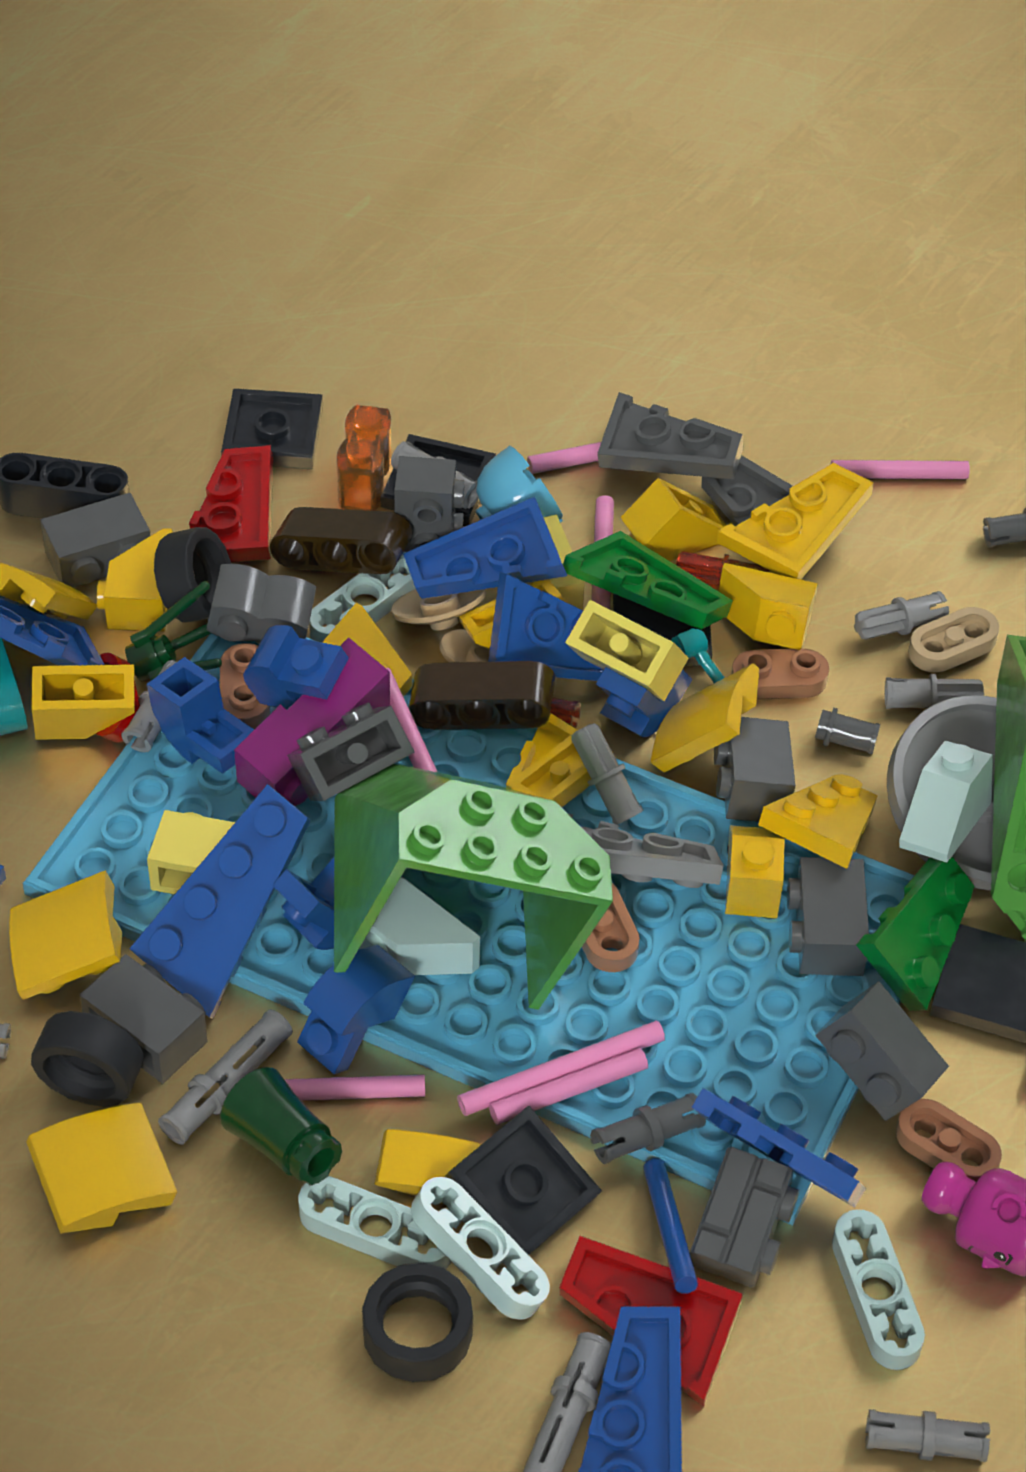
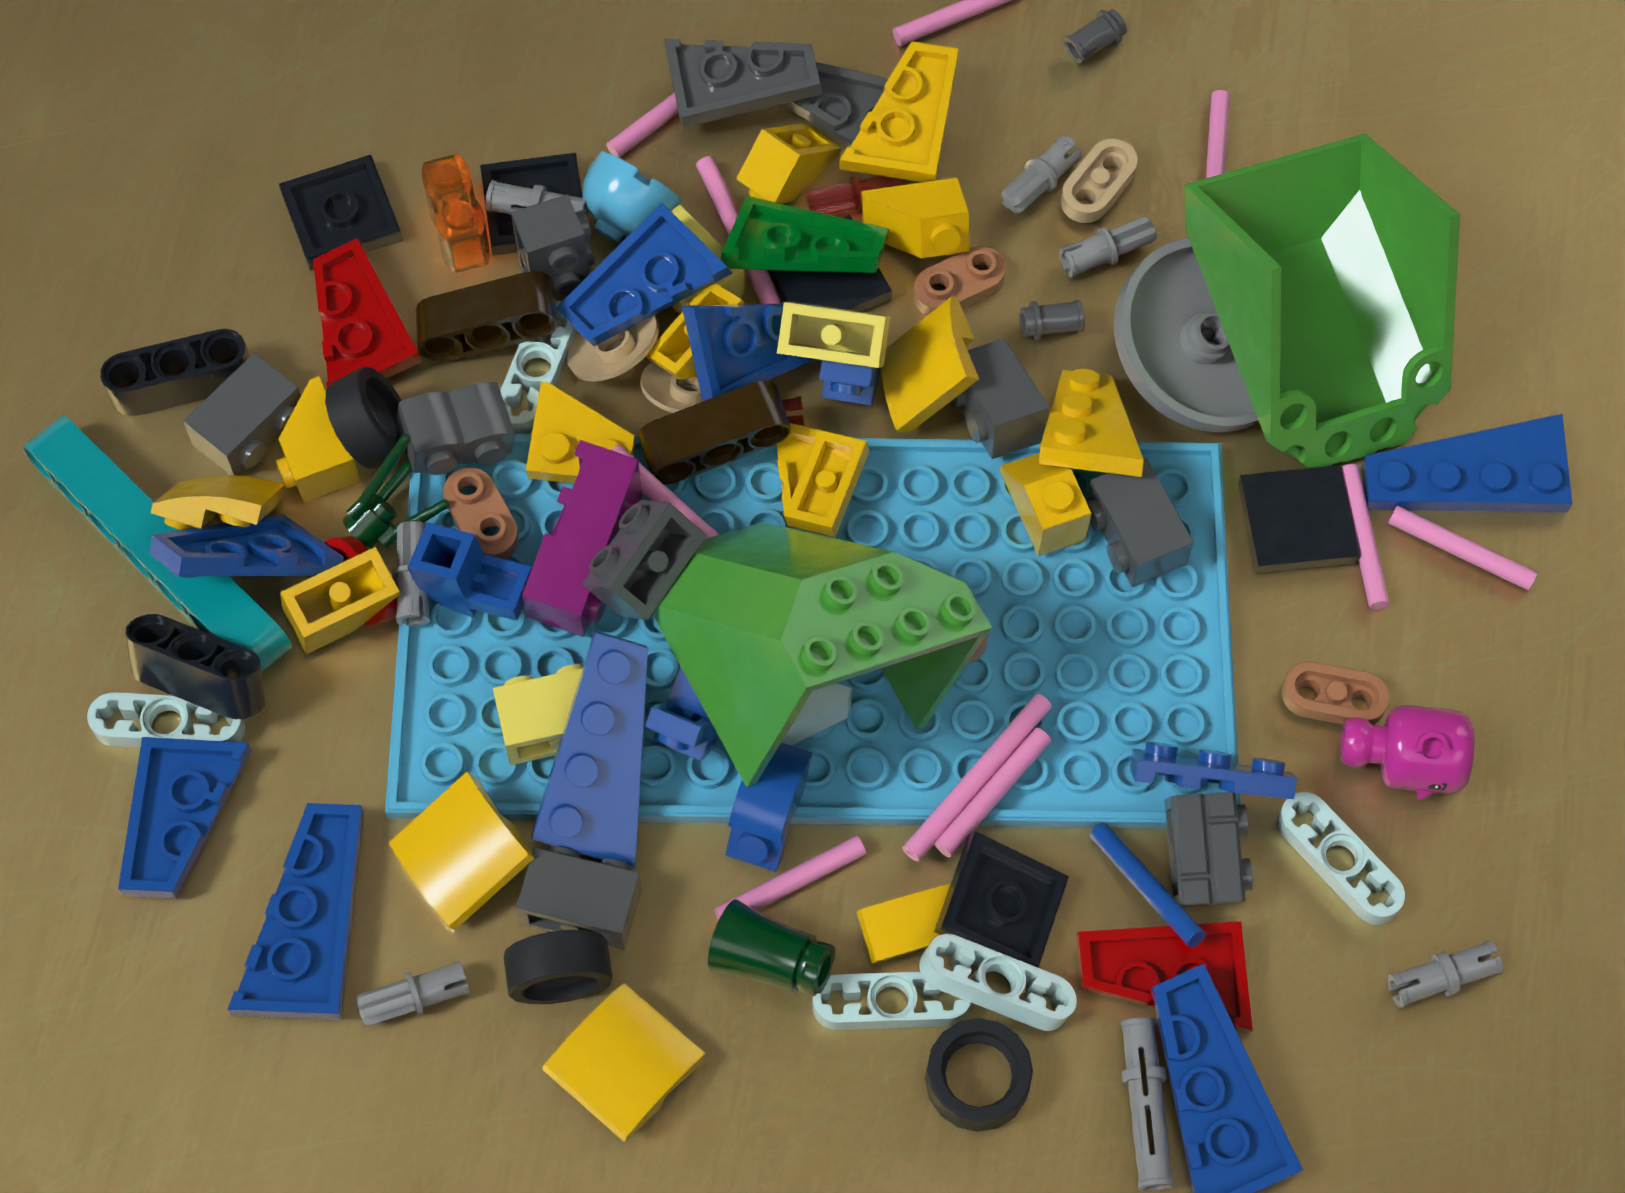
camera: 25 degrees left, 15 degrees up
light grey pin [158,1009,293,1145] -> none
blue brick [243,625,349,710] -> none
light grey wing [569,814,724,888] -> none
light grey axle [571,723,644,824] -> none
dark grey pin [590,1093,706,1164] -> none
teal hand [671,629,725,683] -> none
dark grey brick [815,981,949,1121] -> none
green wing [856,857,975,1011] -> none
light aqua slope [899,740,993,863] -> none

